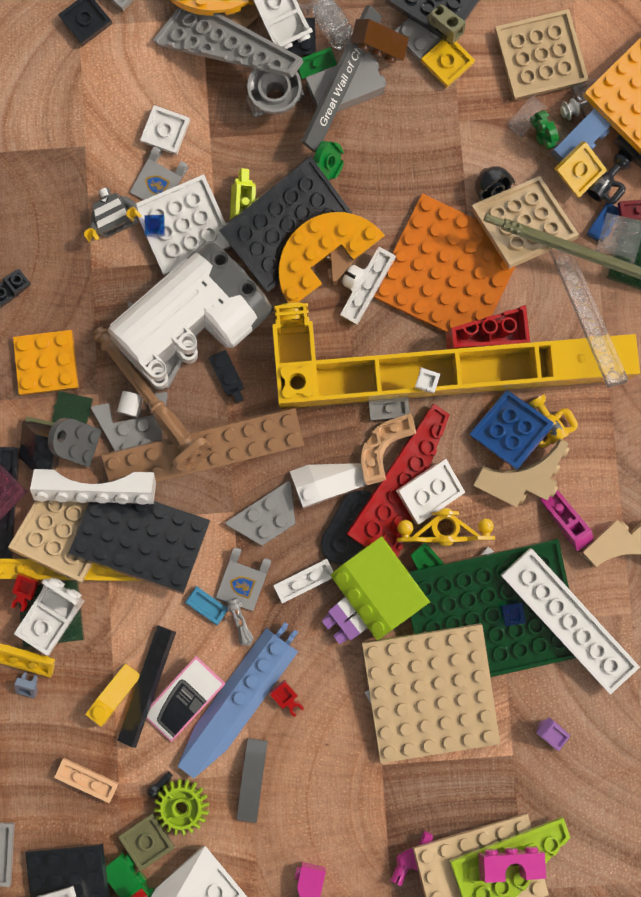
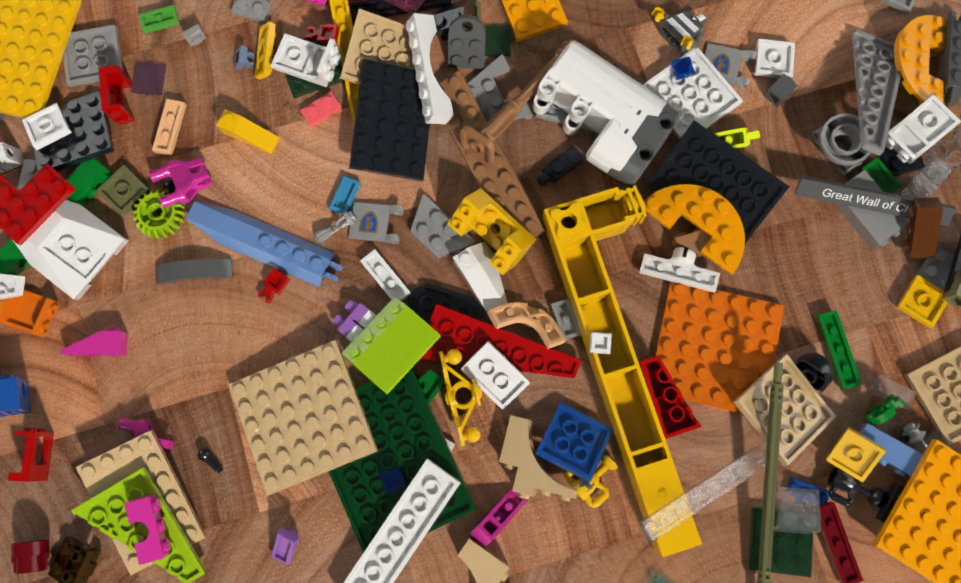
camera: 80 degrees right, 5 degrees down
white piece [117,391,143,418] -> none
black tile [117,625,176,748] -> none
slope [147,656,226,742] -> none
green plate [313,141,344,181] -> none
none -> red window [99,65,135,125]
none -> piece [131,61,166,96]
none -> dark pink connector [149,158,213,209]
none -> black piece [197,448,223,473]
none -> coral plate [300,91,342,127]
none -> yellow plate [447,188,536,275]
none -> dark grey brick [764,74,798,108]
none -> green plate [816,310,862,390]

